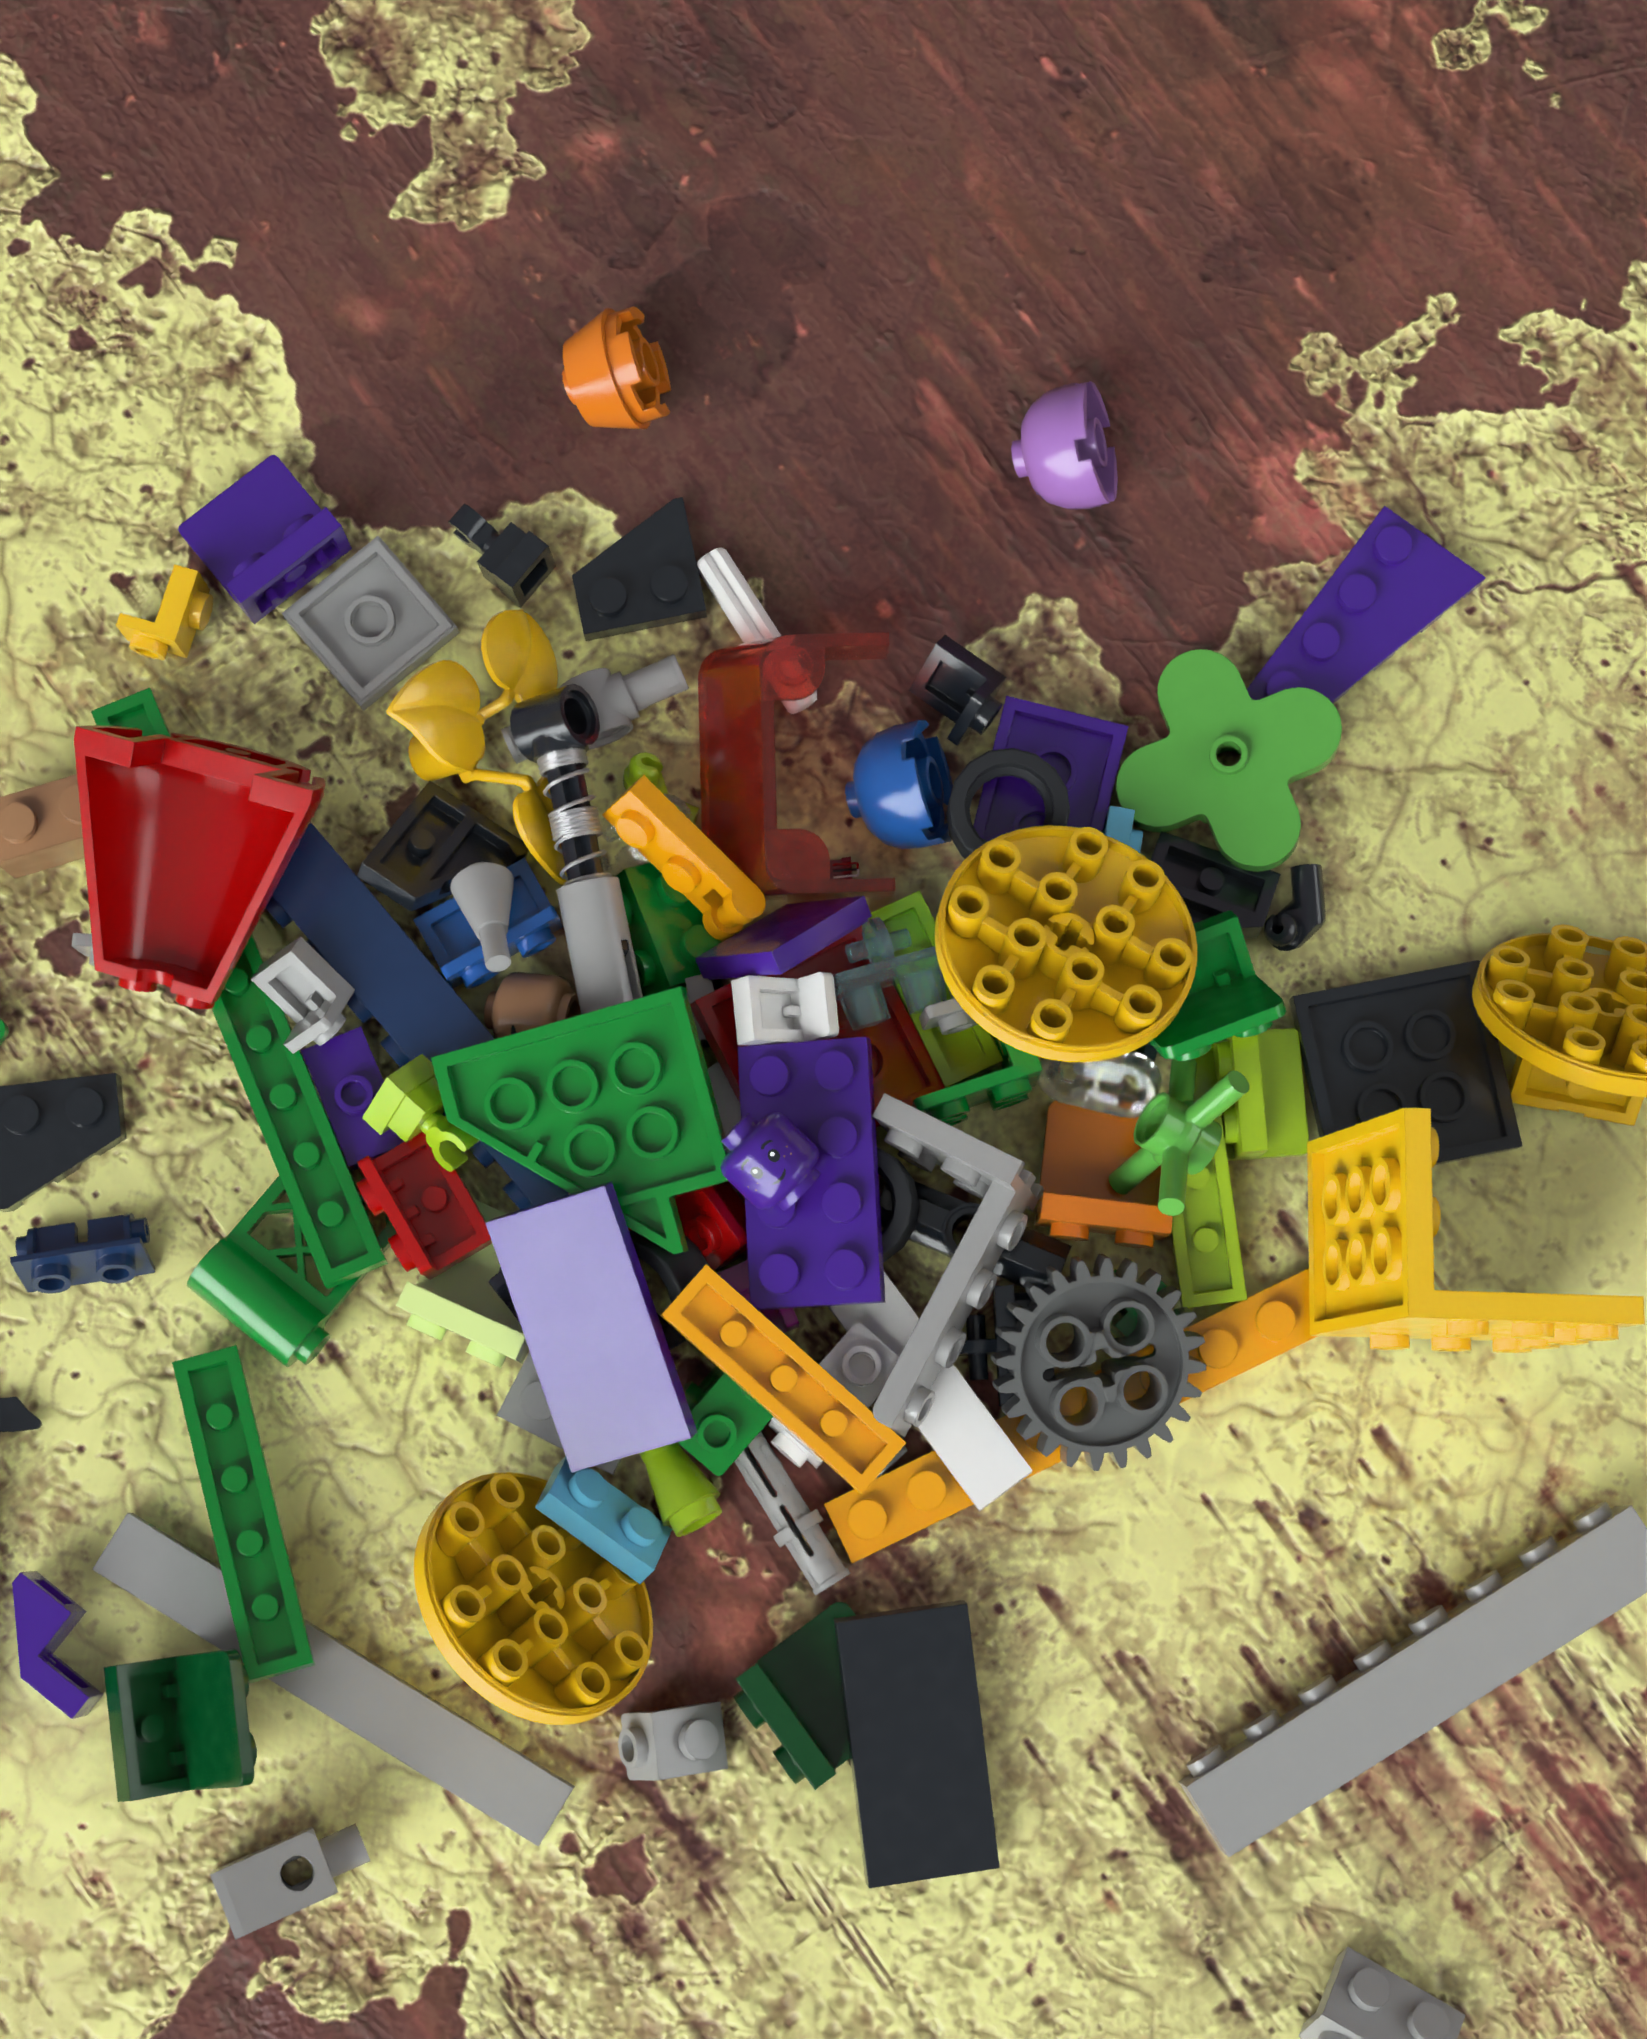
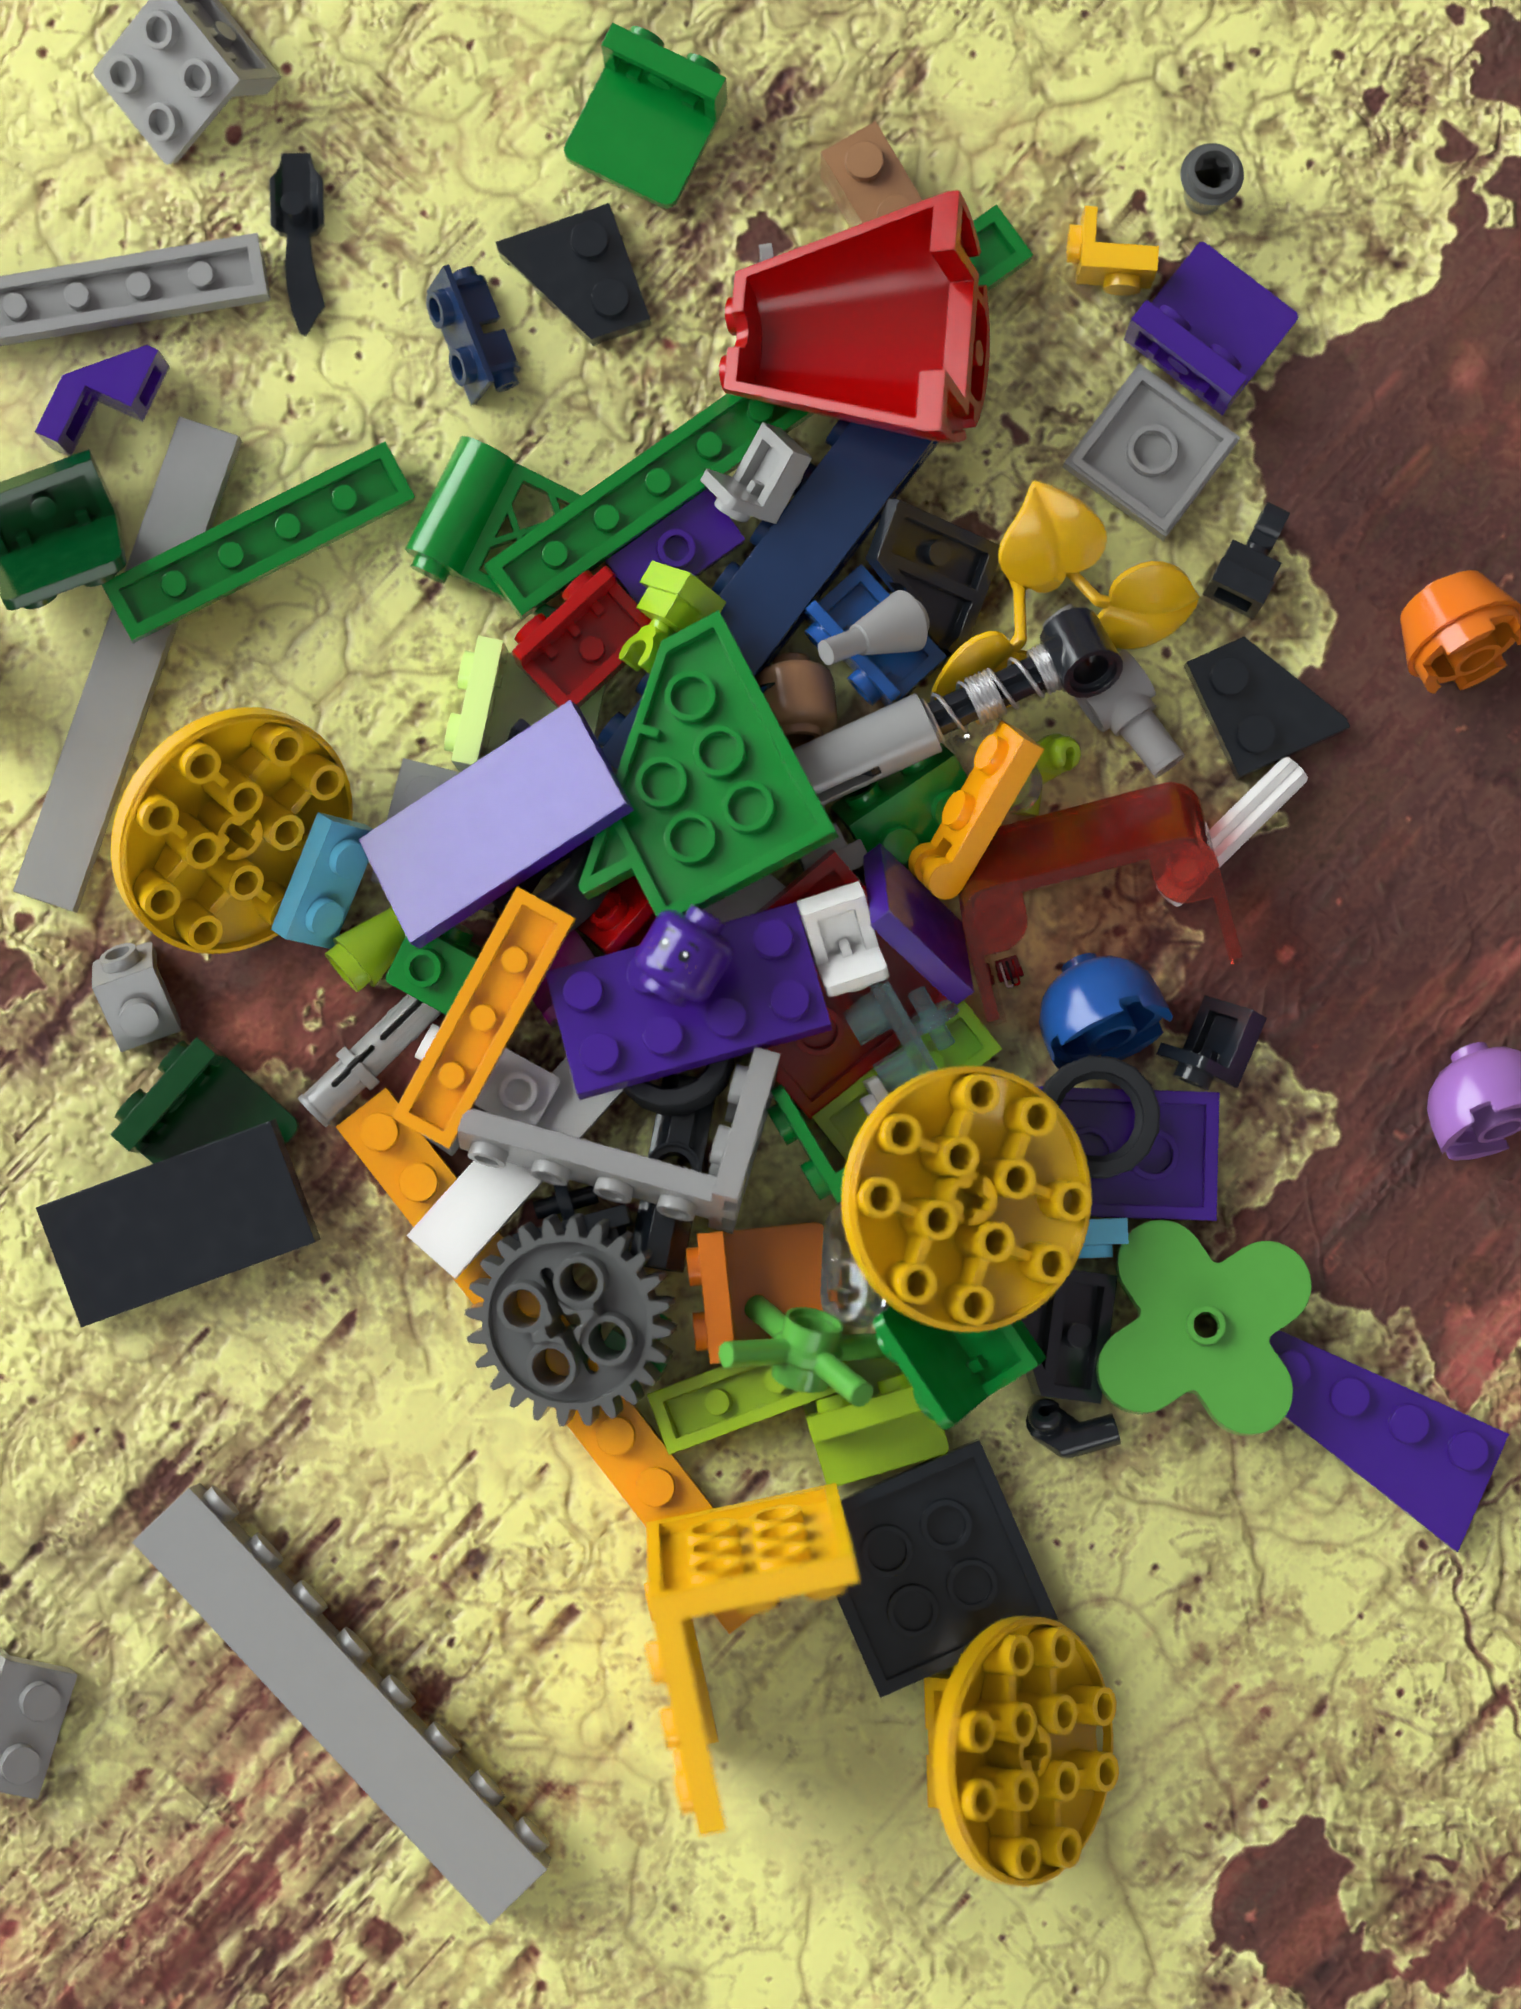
camera: 85 degrees right, 5 degrees up
none -> dark grey cone [1180,143,1244,215]

